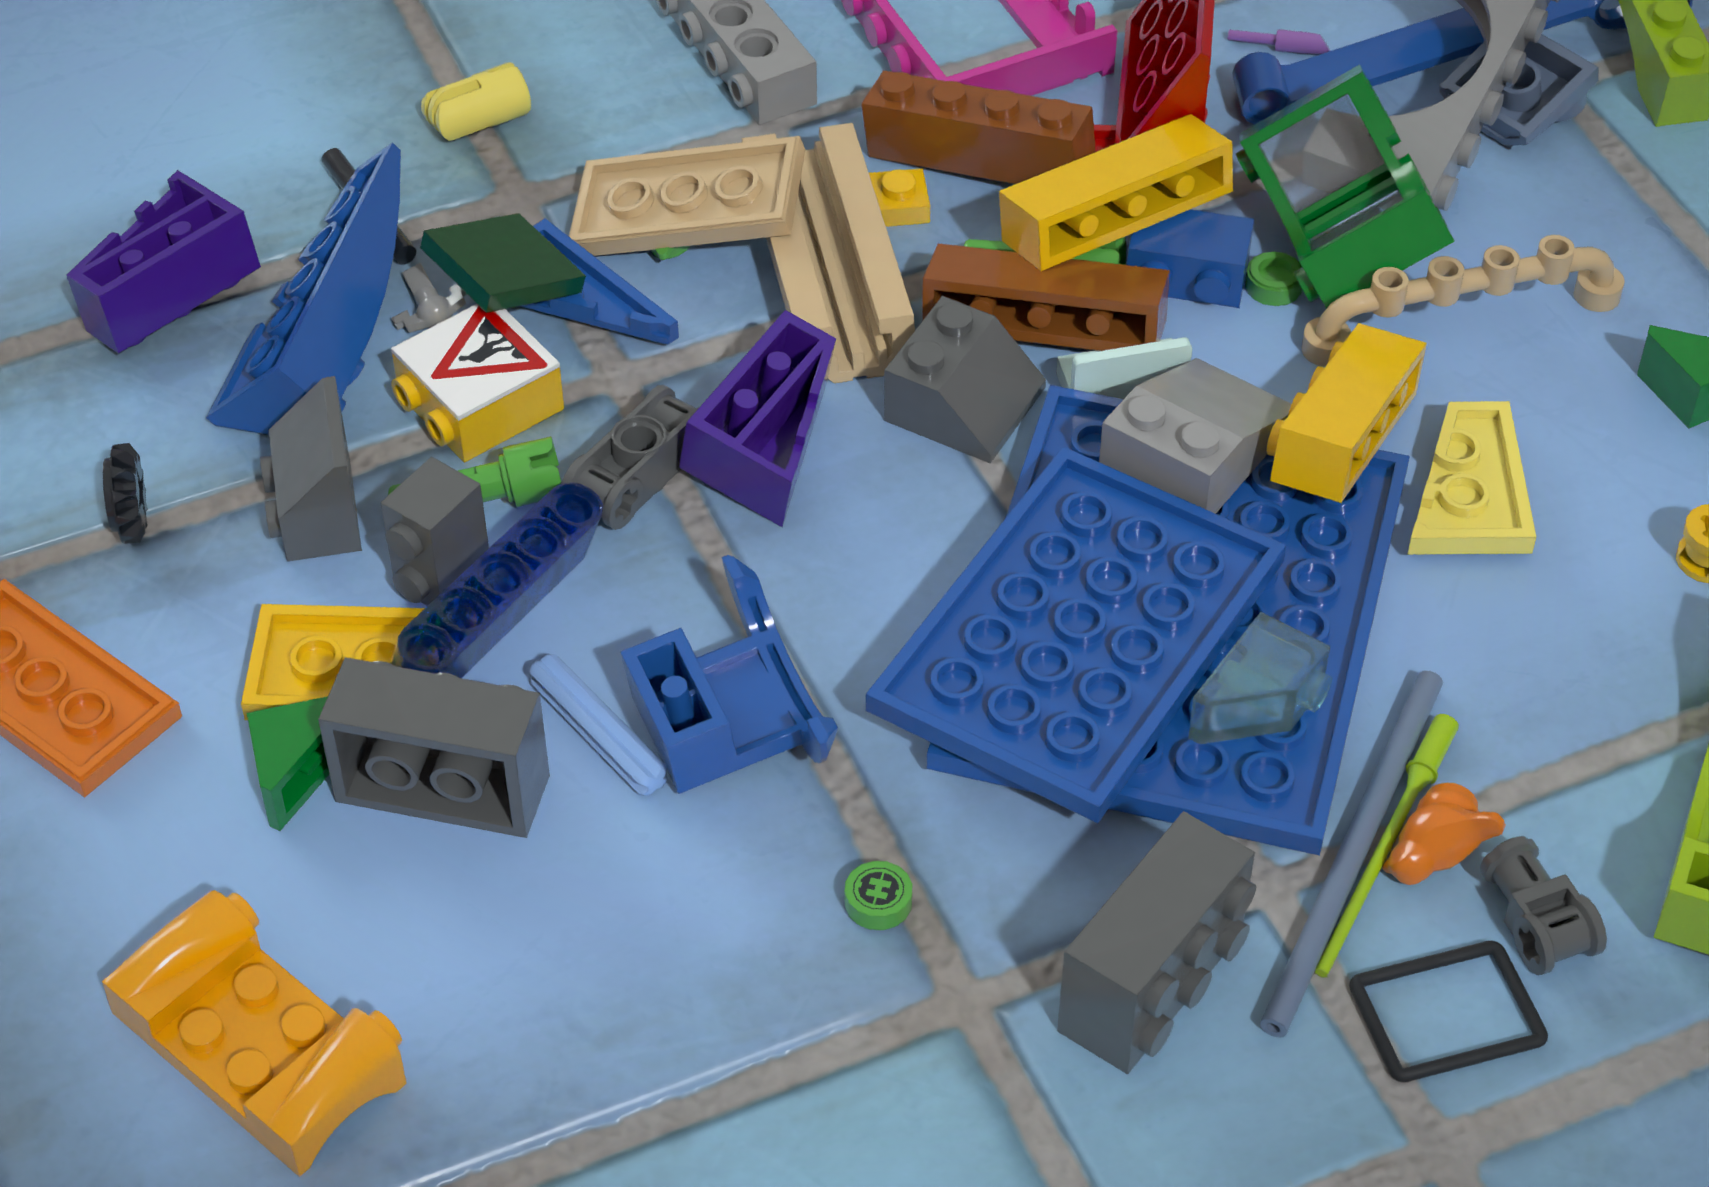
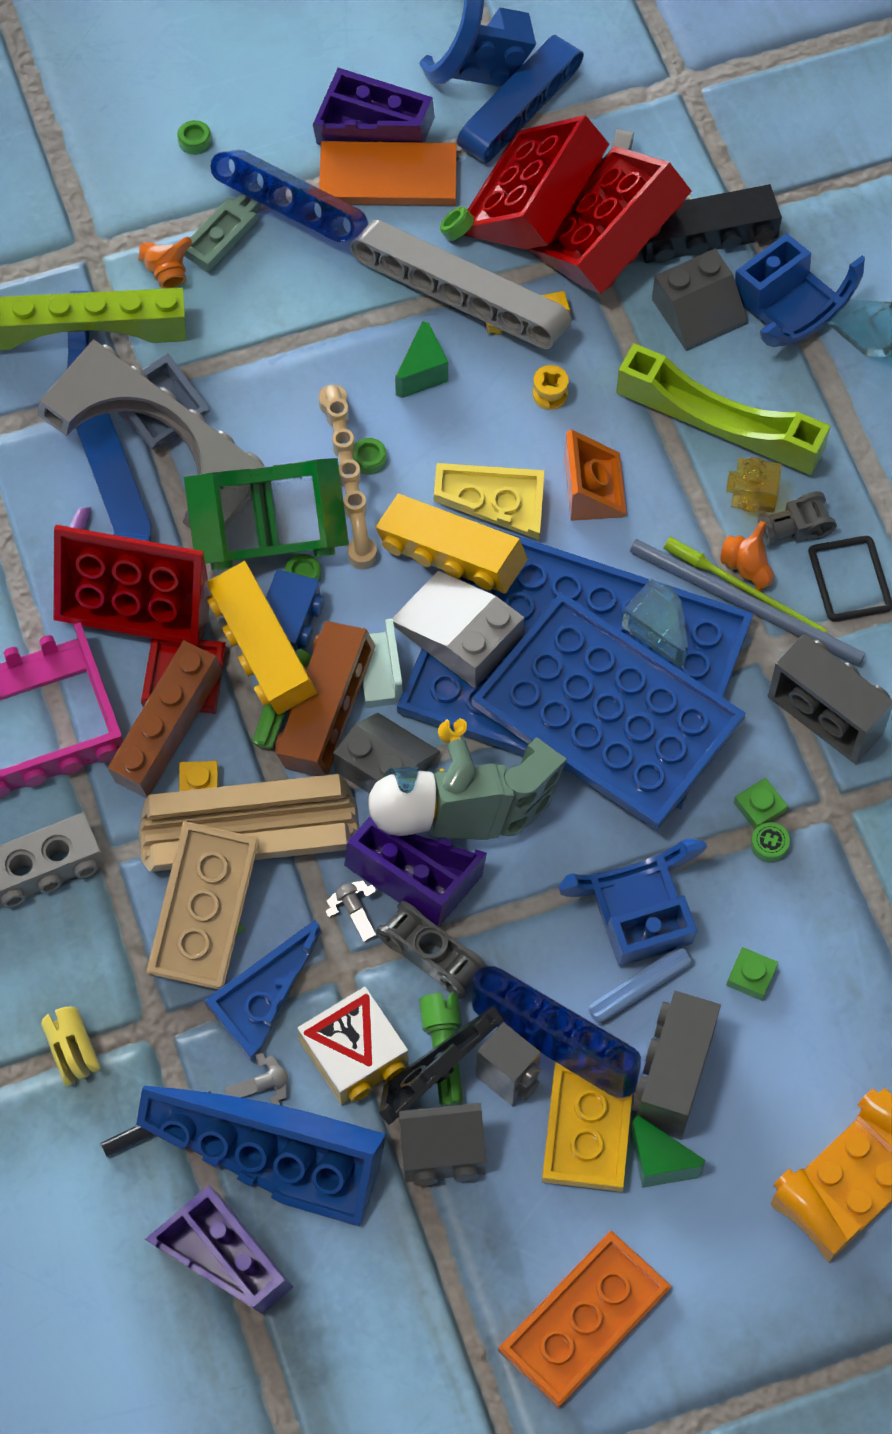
camera: 85 degrees left, 15 degrees up
black gear [103,443,148,544] -> none
dark green tile [420,213,586,313] -> none
none -> piece [325,880,377,942]
none -> bright green tile [353,438,387,475]
none -> sand green piece [368,718,567,840]
none -> black wing [379,1005,504,1125]
none -> orange slope [564,429,627,521]
none -> clear yellow brick [726,457,782,513]
none -> bright green plate [726,947,778,1001]
none -> bright green plate [733,777,788,830]

